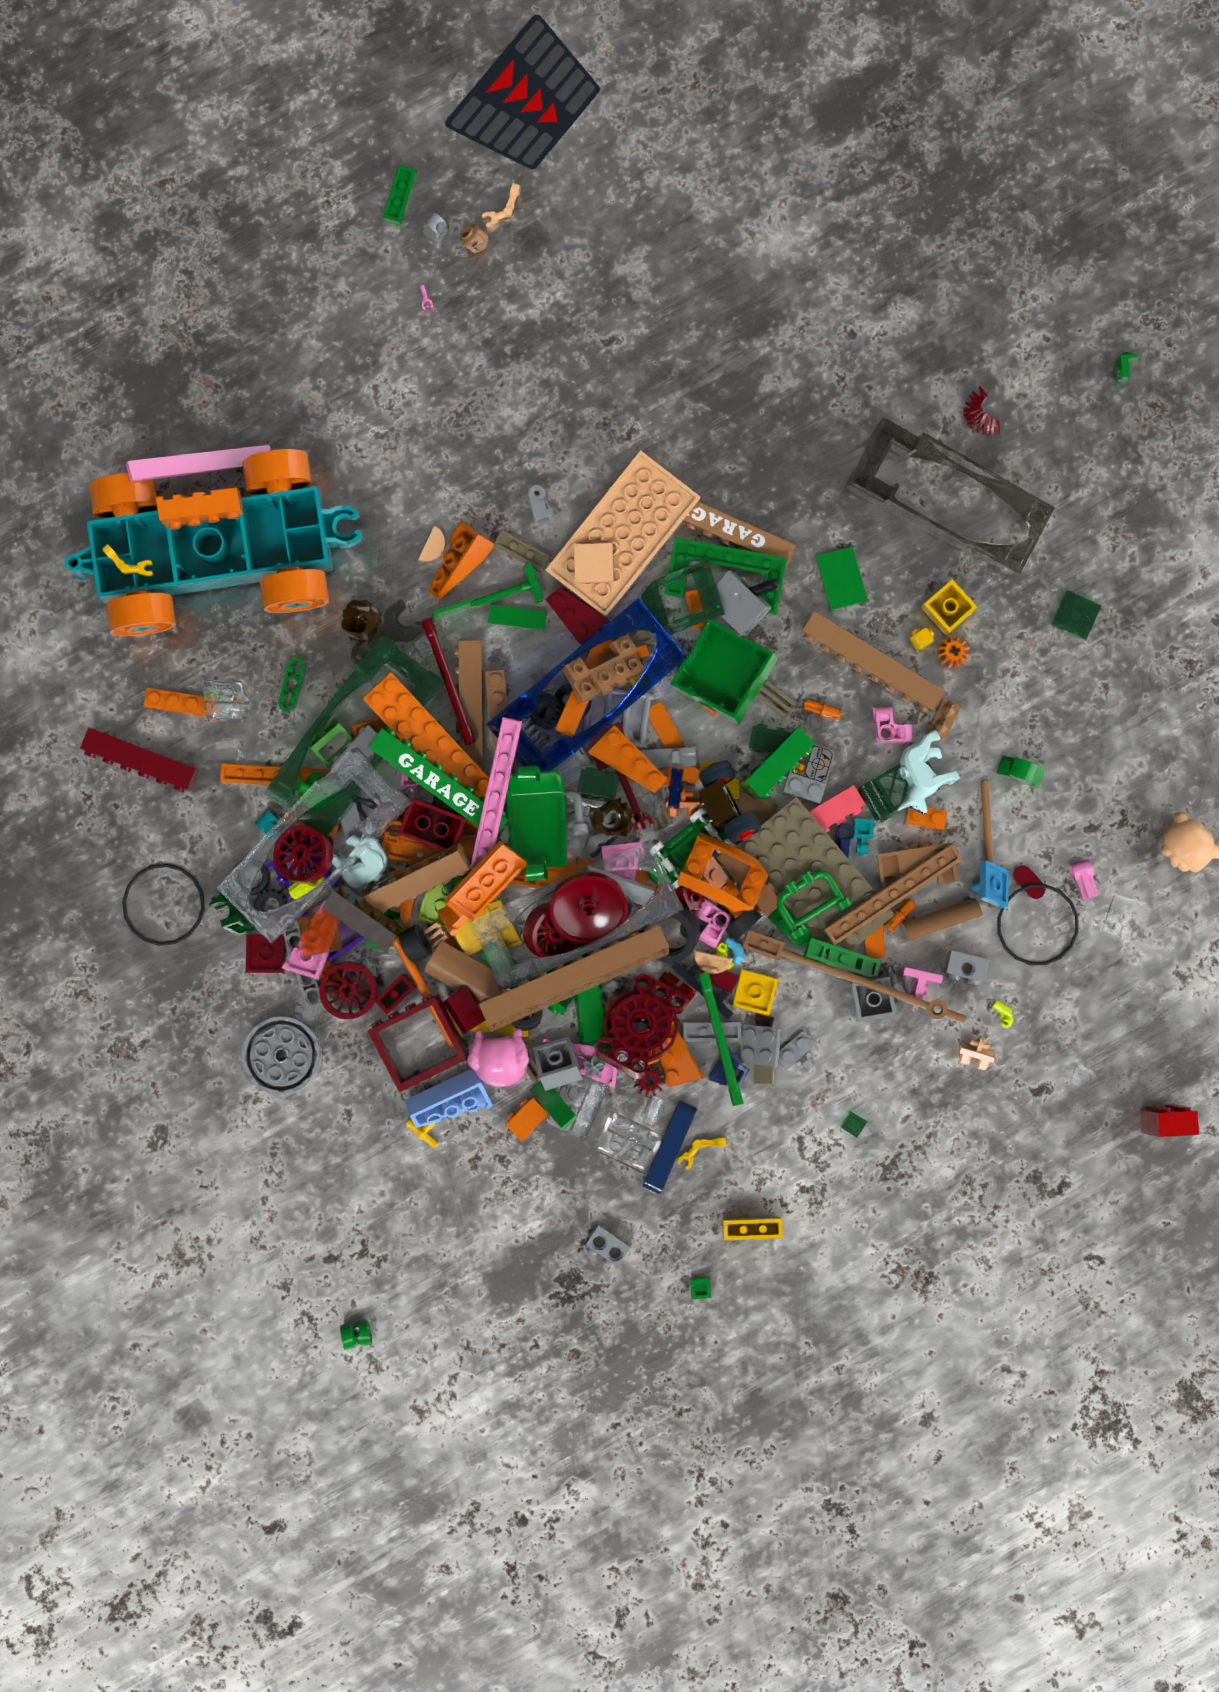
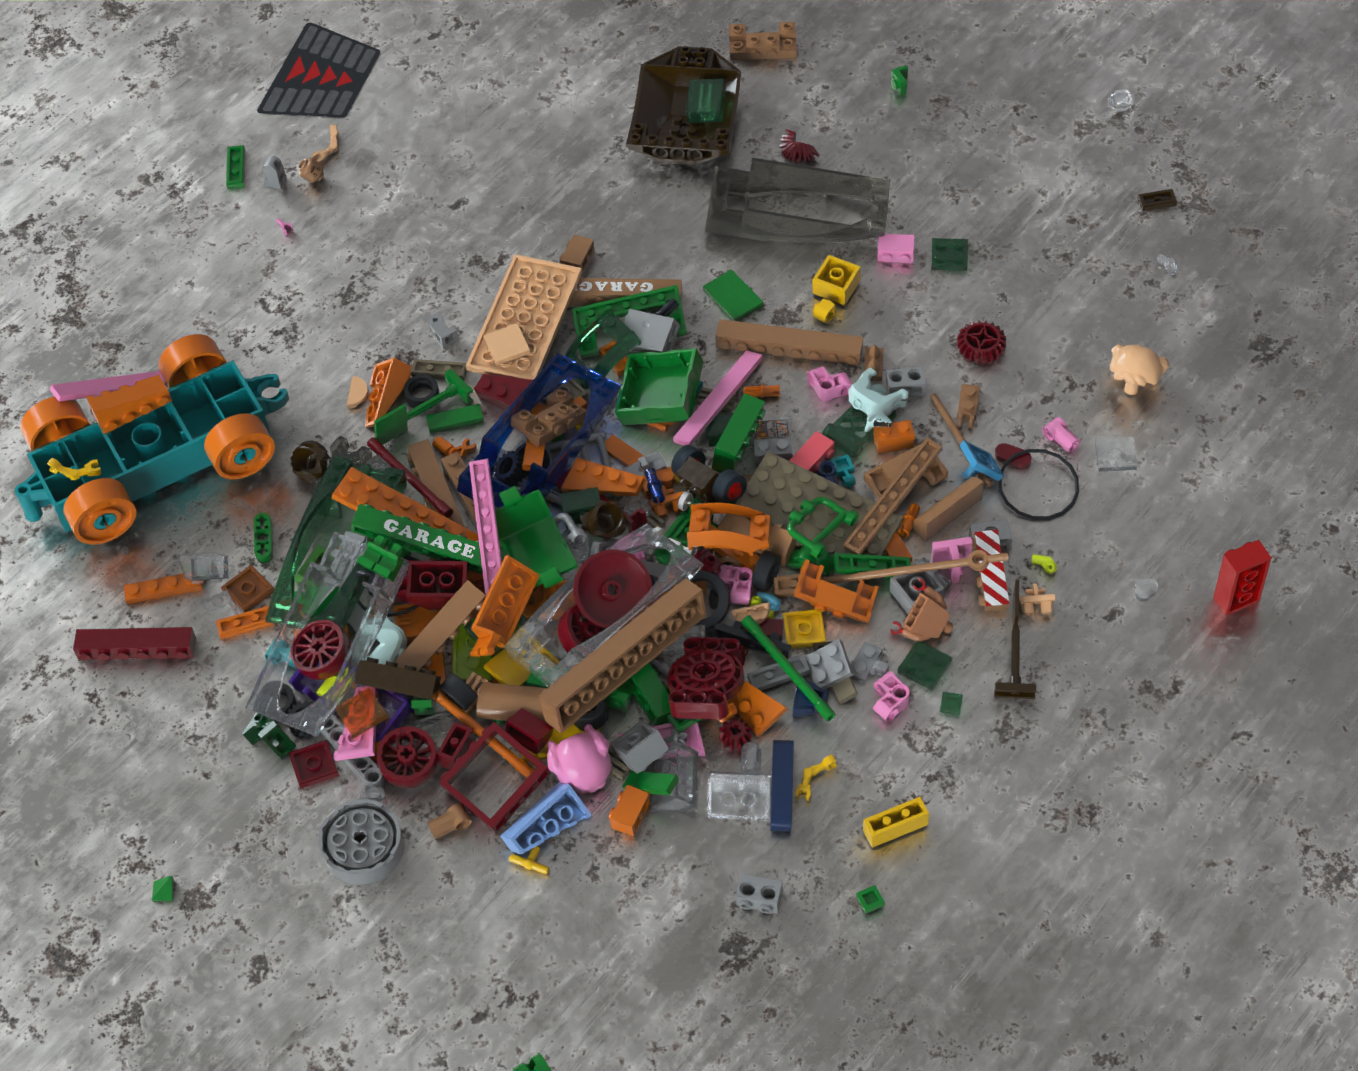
camera: 15 degrees left, 30 degrees down
black piece [122,864,205,946] -> none
orange gear [937,636,970,668] -> none
green brick [996,755,1045,788] -> none
none -> green slope [152,876,175,902]
none -> dark orange tile [221,565,275,613]
none -> green hips [356,535,405,582]
none -> black tyre [404,374,439,408]
none -> medium nougat piece [427,803,472,839]
none -> orange bar [432,436,477,461]
none -> medium nougat brick [559,235,595,277]
none -> dark brown wedge [626,46,741,165]
none -> bright pink tile [673,350,763,446]
none -> clear green brick [686,79,726,123]
none -> medium nougat bracket [729,22,797,60]
none -> orange bracket [793,559,879,624]
none -> bright pink piece [872,671,910,722]
none -> bright pink brick [877,234,914,263]
none -> light grey brick [886,366,926,397]
none -> nougat torso [890,579,953,642]
none -> clear green plate [898,641,953,690]
none -> dark red gear [957,320,1006,365]
none -> medium nougat hinge [957,384,980,429]
none -> brick [972,529,1010,612]
none -> dark brown piece [994,580,1036,699]

